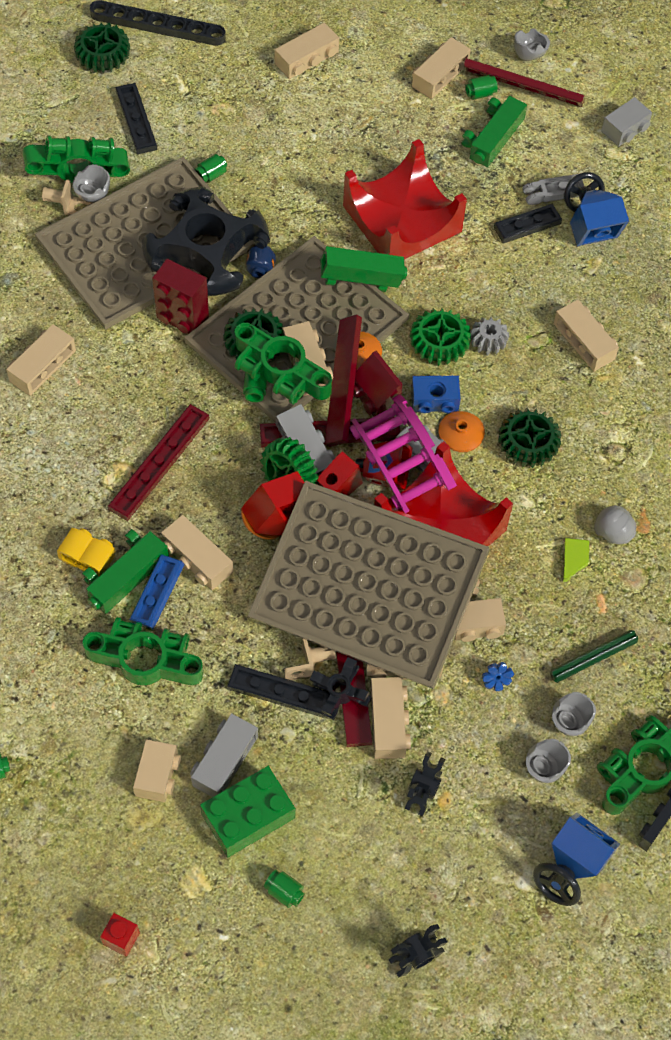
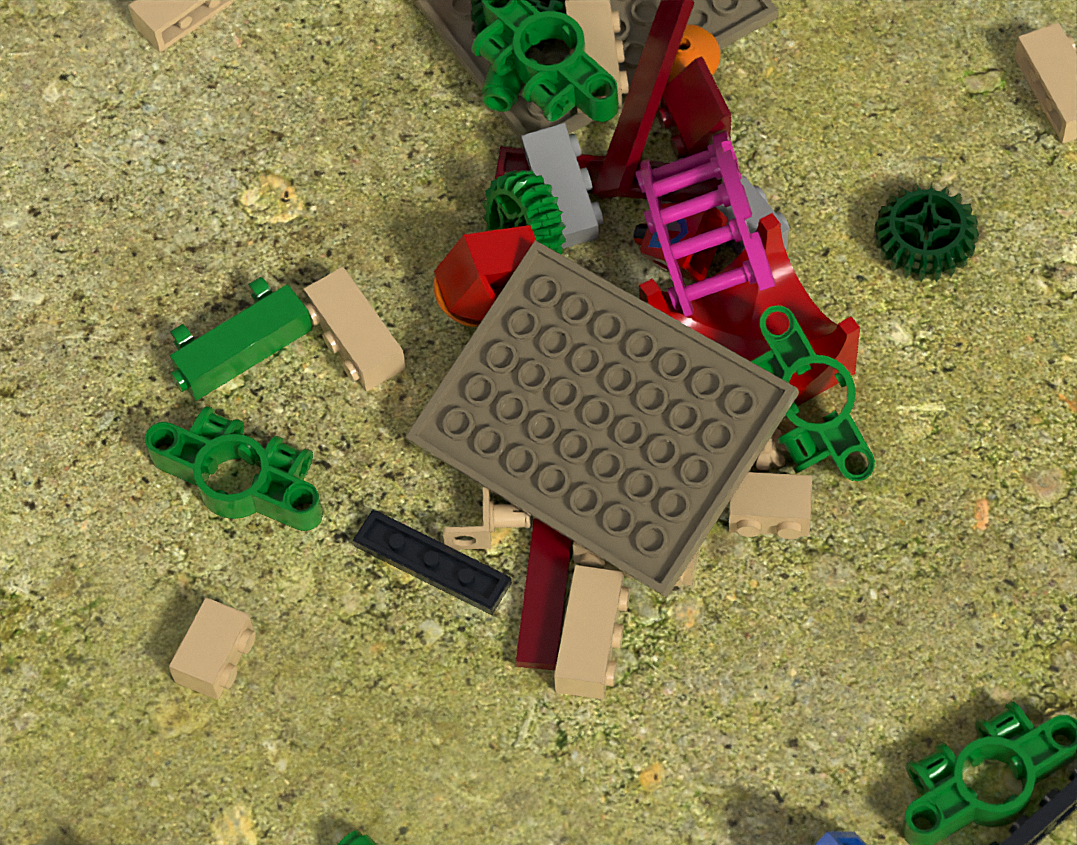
camera: 20 degrees right, 0 degrees up
yellow brick [57,528,115,577] -> none
dark red tile [108,404,210,521] -> none
blue tile [129,554,185,630] -> none
light grey brick [190,713,258,797] -> none
green brick [200,765,296,858] -> none
black pin [310,657,372,721] -> none
red torso [316,451,363,496] -> none
black pin [404,751,446,816] -> none
green gear [410,307,471,366] -> none
blue brick [411,375,461,413] -> none
orange dish [438,411,485,452] -> none
light grey gear [470,316,509,356] -> none
blue plant [482,662,514,692] -> none
light grey hair [525,739,571,783] -> none
dark green axle [550,630,639,683] -> none
light grey hair [552,692,596,736] -> none
lime tile [563,538,589,582] -> none
light grey hair [594,505,637,544] -> none
none -> green piece [751,305,875,481]

